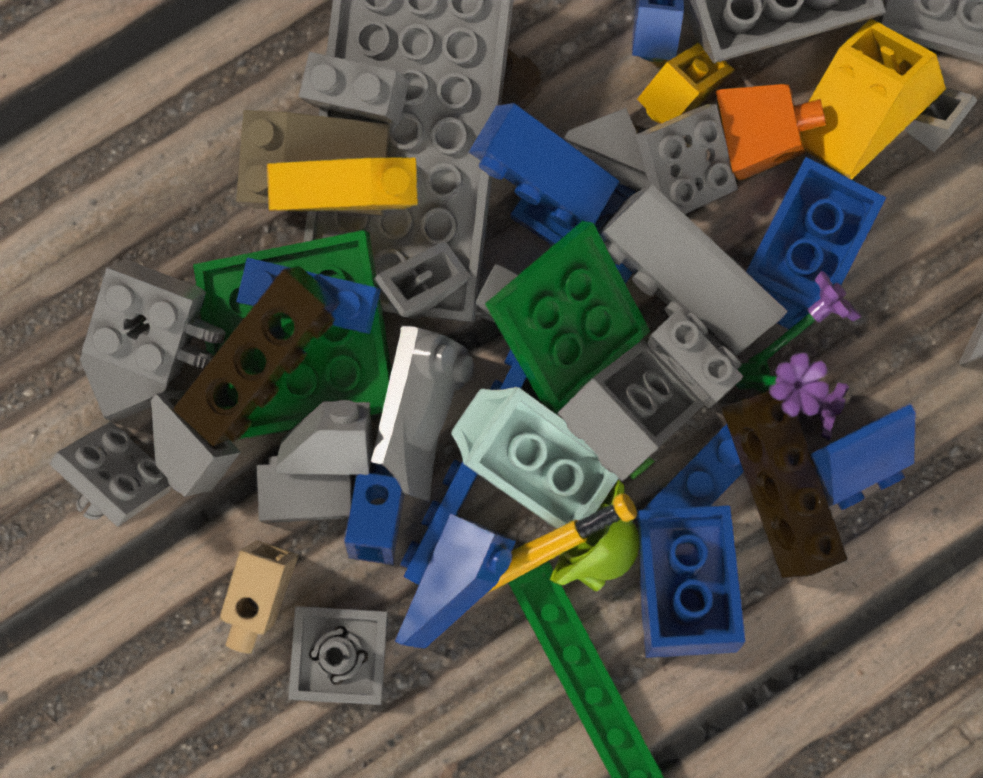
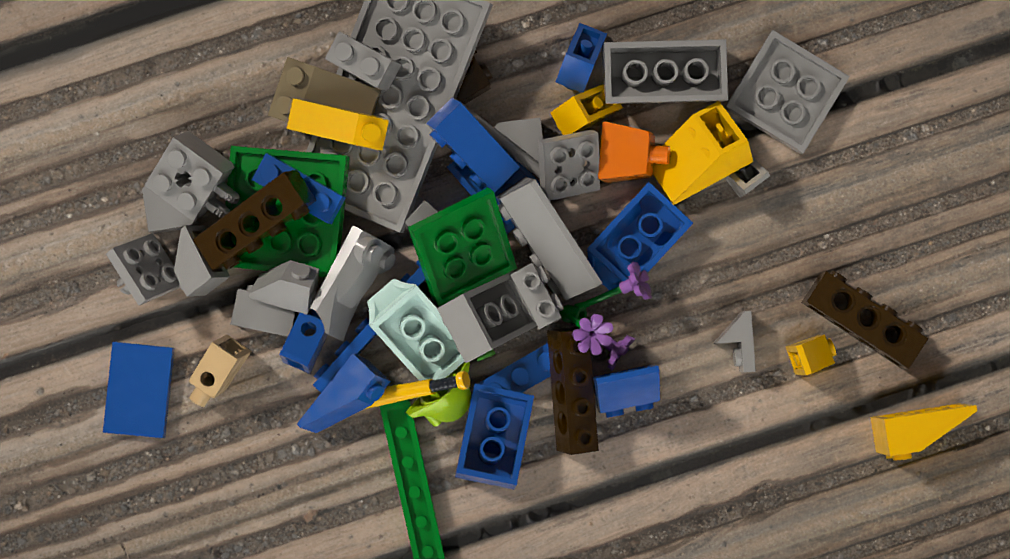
camera: 15 degrees right, 5 degrees up
light grey plate [288,606,388,705] -> none
light grey slope [375,241,471,320] -> none
none -> blue tile [103,342,175,438]

